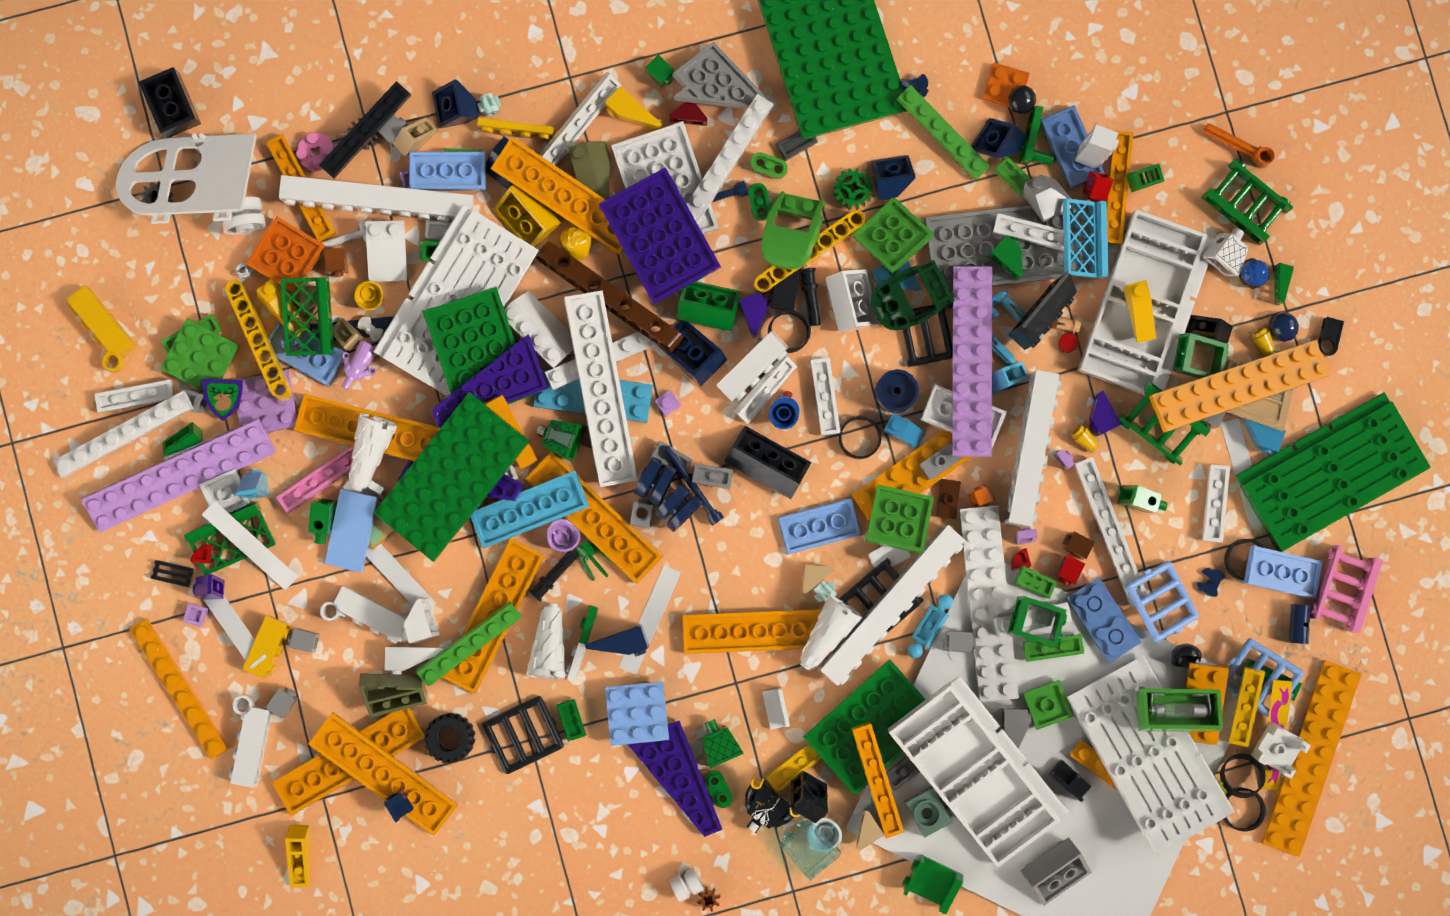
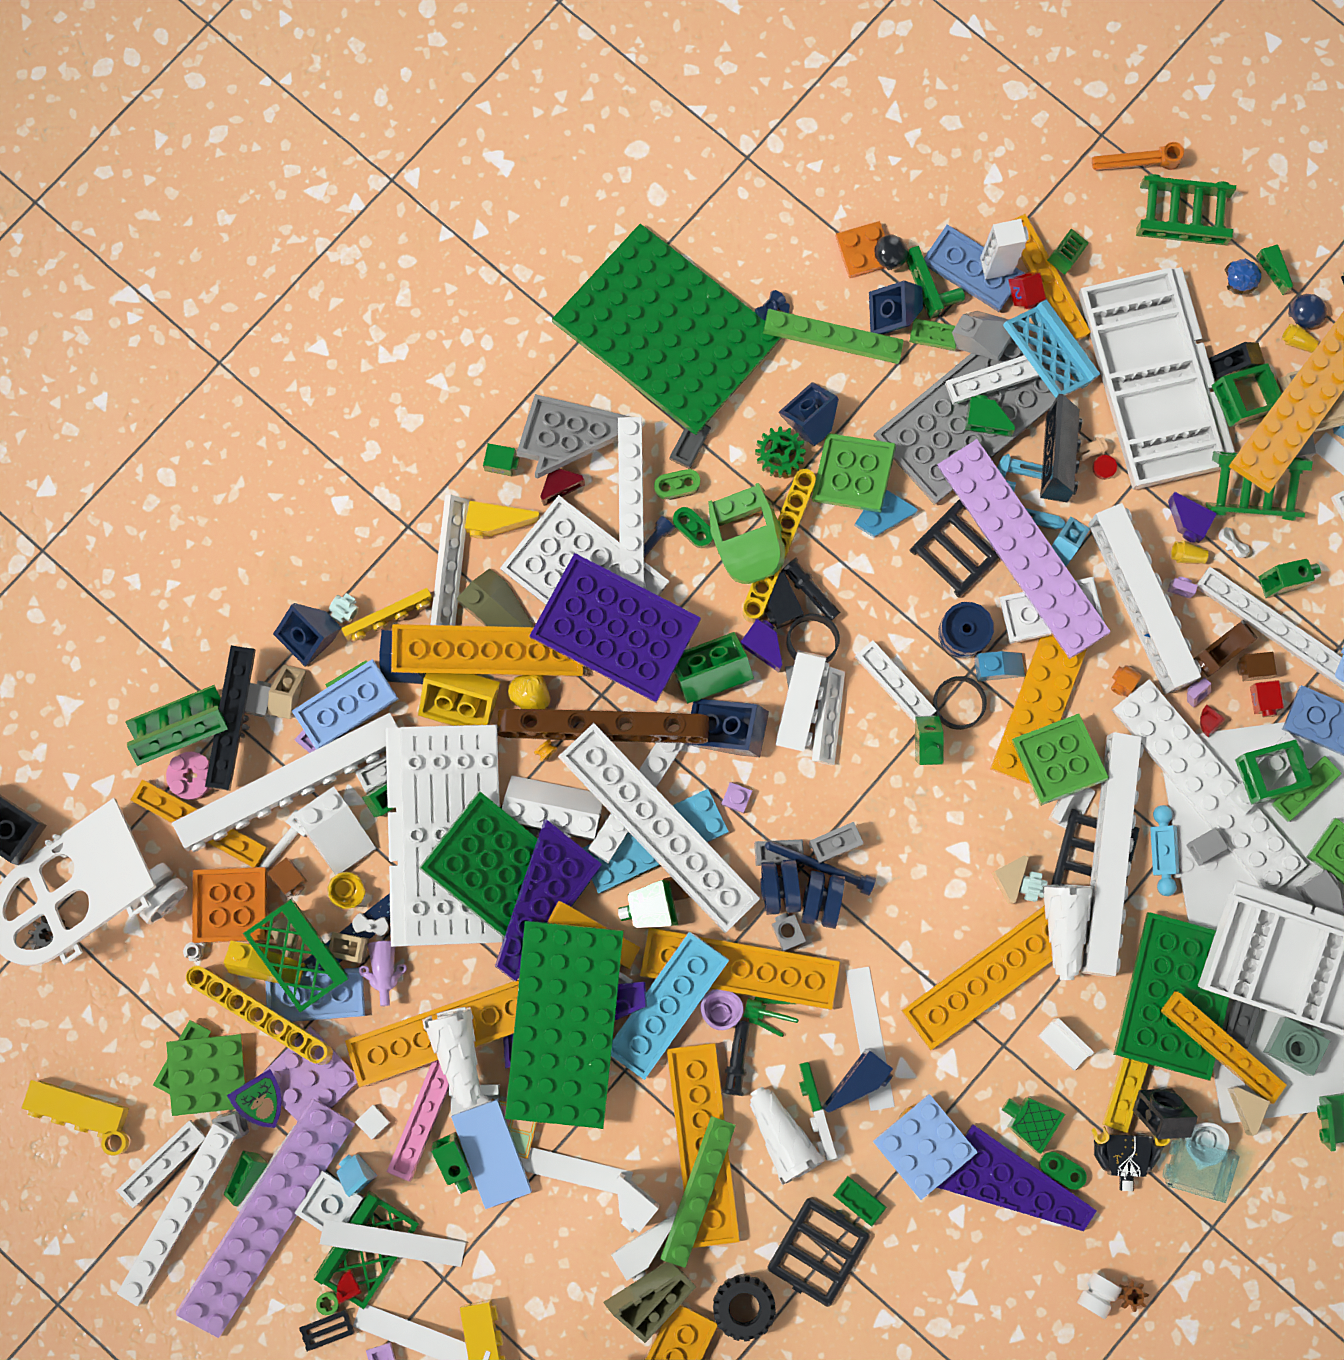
camera: 30 degrees left, 5 degrees down
dark purple slope [193,574,225,600] -> none
light grey brick [288,628,320,653] -> none
white hinge [320,586,407,644] -> none
black slope [724,426,812,499] -> none
blue hat [769,391,800,429] -> none
light blue tile [778,498,862,555] -> none
white slope [825,269,880,333] -> none
dark green slope [871,260,954,331] -> none
light grey plate [919,443,962,480] -> none
reddish brown plate [936,479,961,520] -> none
bright green plate [1014,565,1057,599] -> none
yellow slope [1123,280,1156,343] -> none
white torso [1203,228,1248,276] -> none
none -> green fence [125,684,228,766]
none -> bright green bush [316,1291,340,1316]
none -> white tile [355,1105,390,1140]
none -> light orange bush [534,739,558,762]
none -> green torso [915,716,944,765]
none -> reddish brown arch [1193,620,1258,677]
none -> white piece [1218,527,1250,558]

